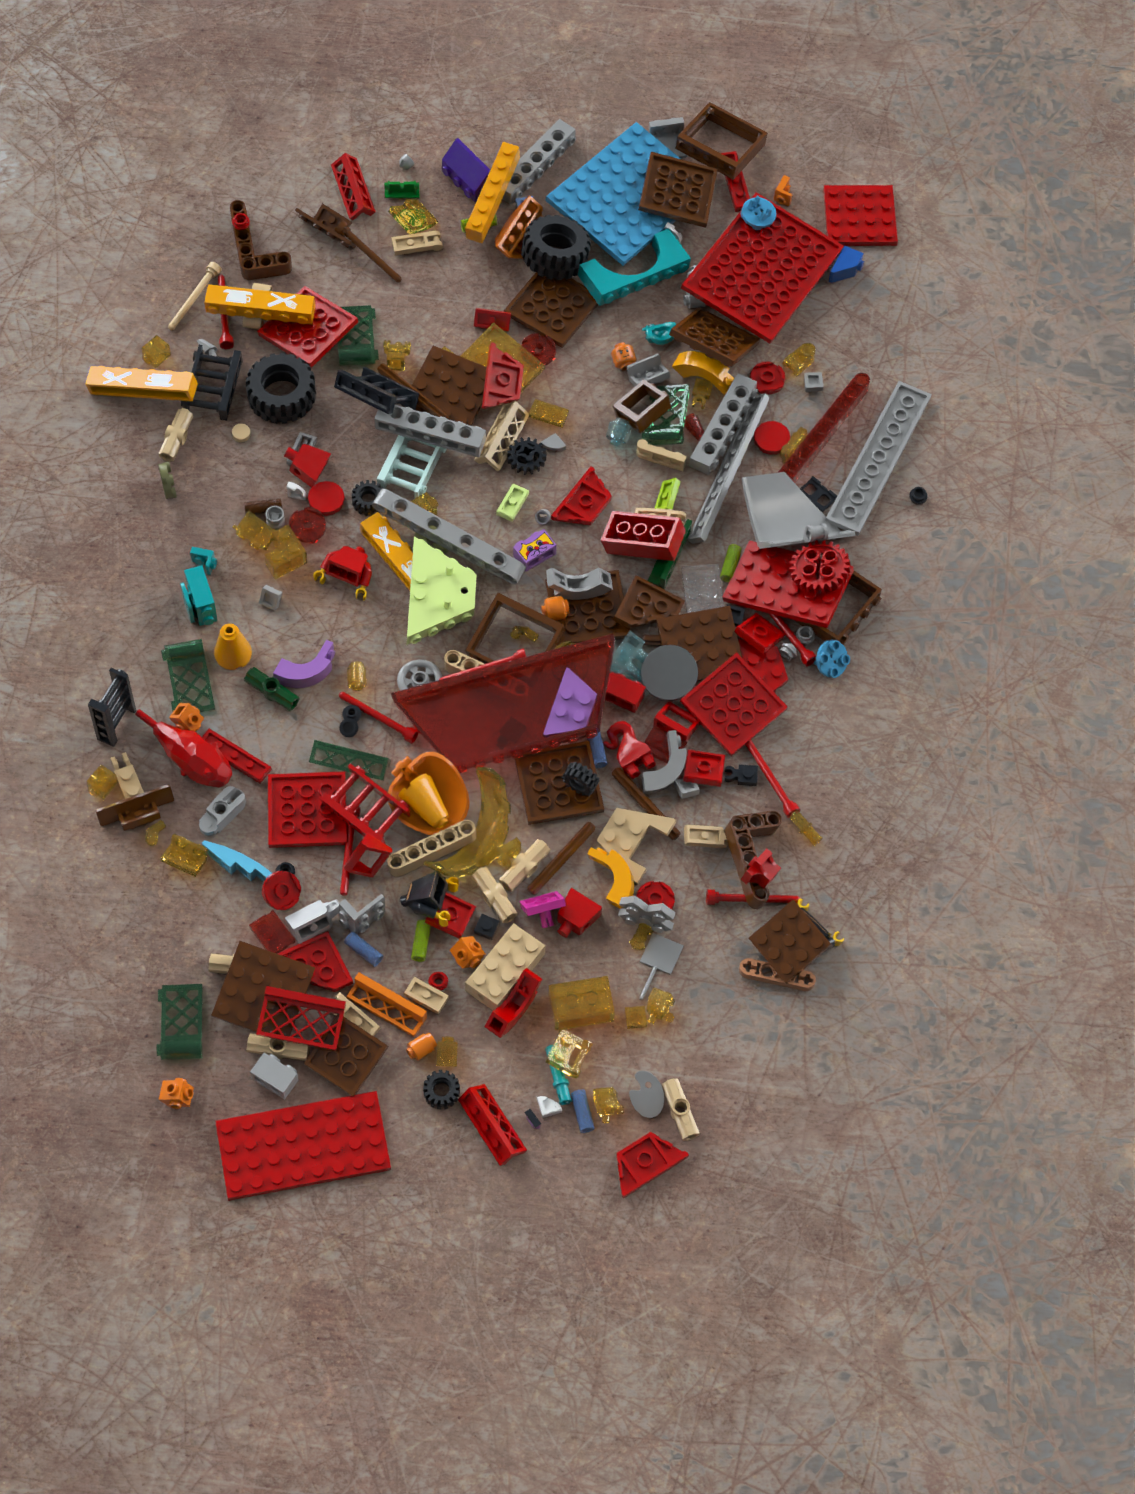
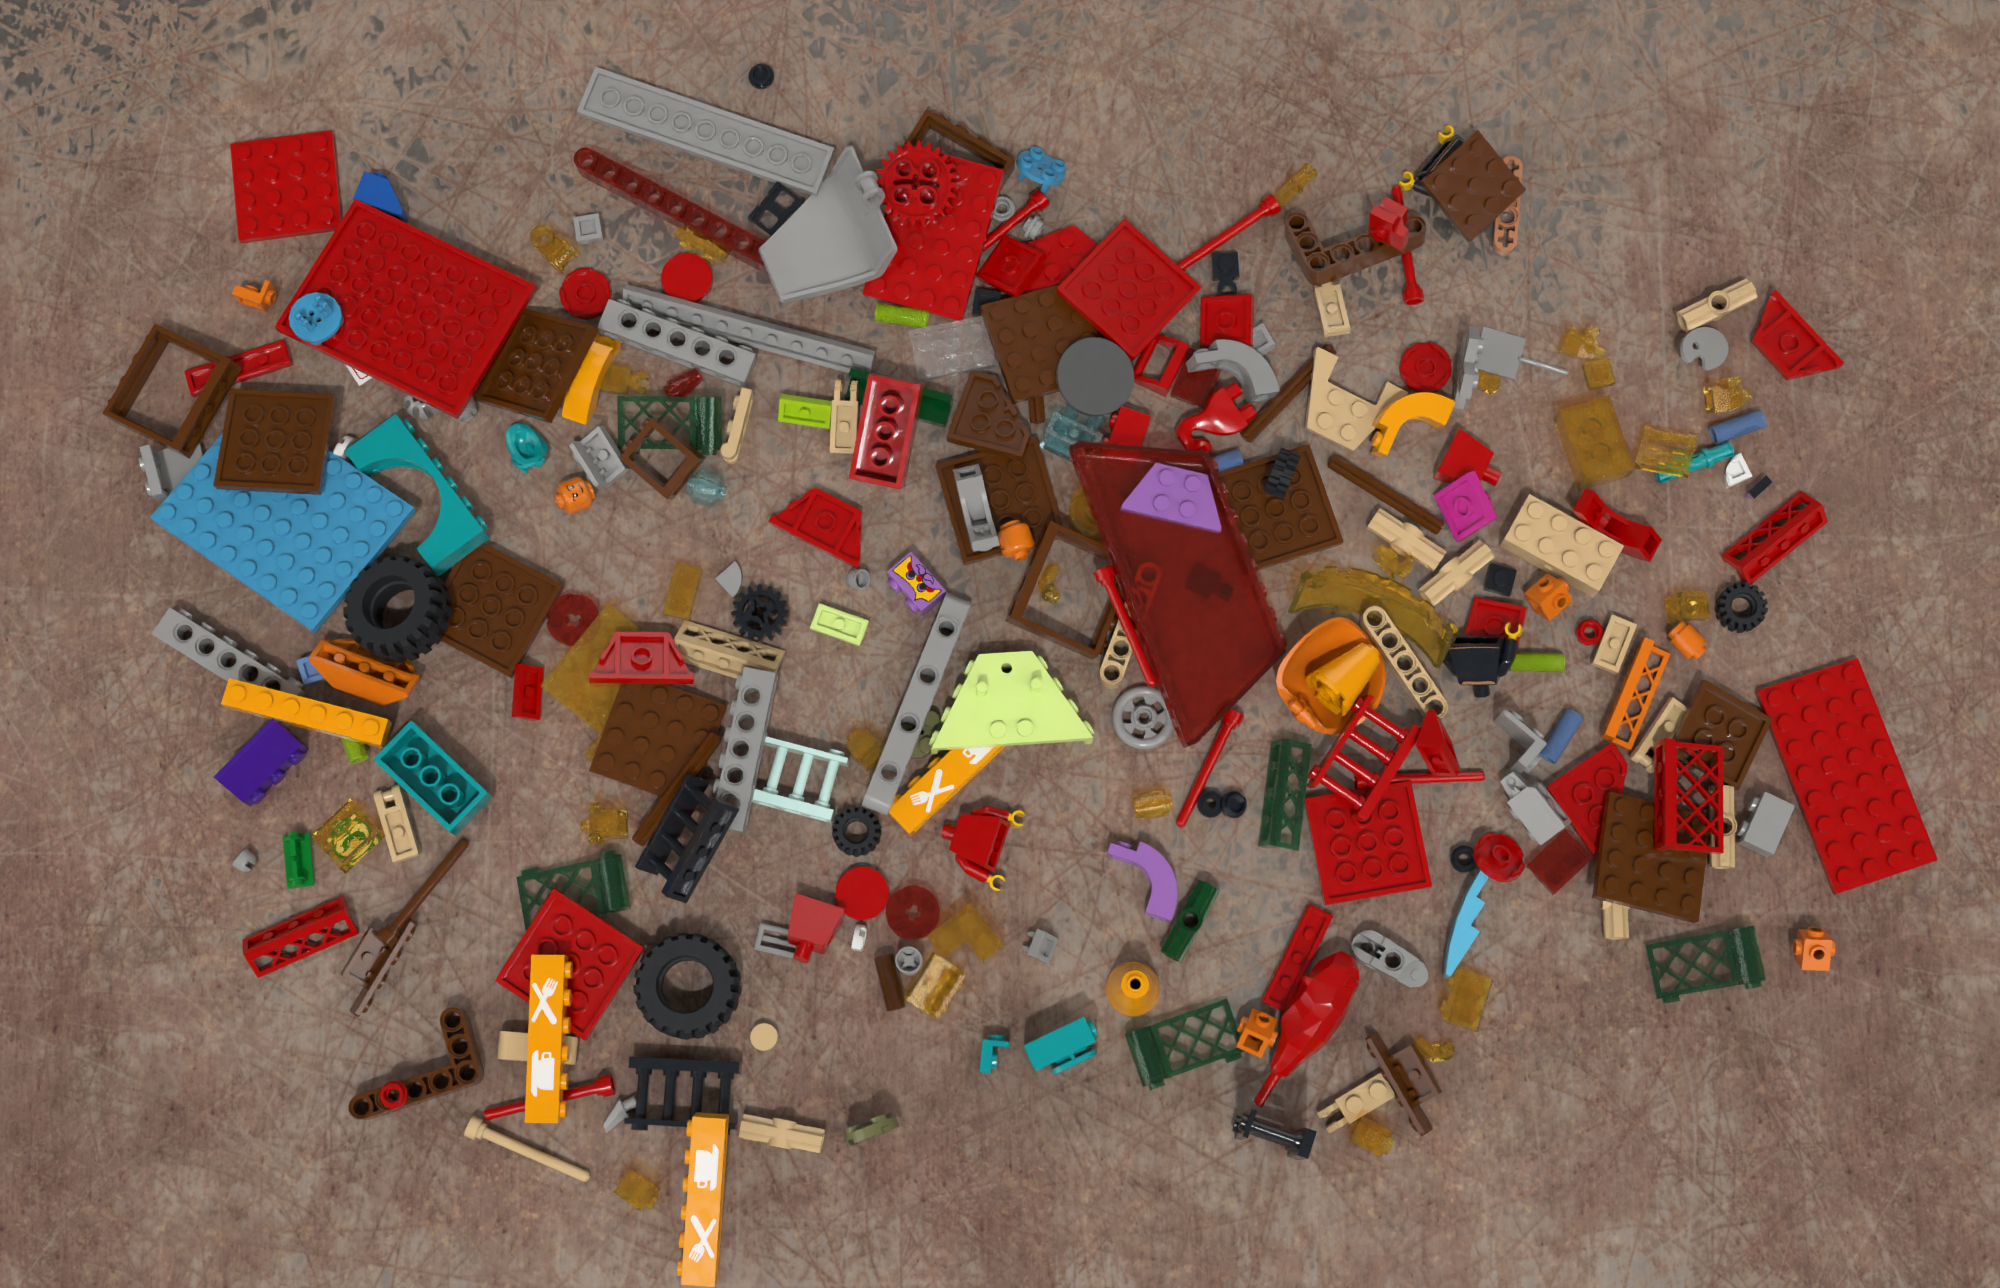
camera: 90 degrees left, 15 degrees up
none -> teal brick [373,721,493,836]

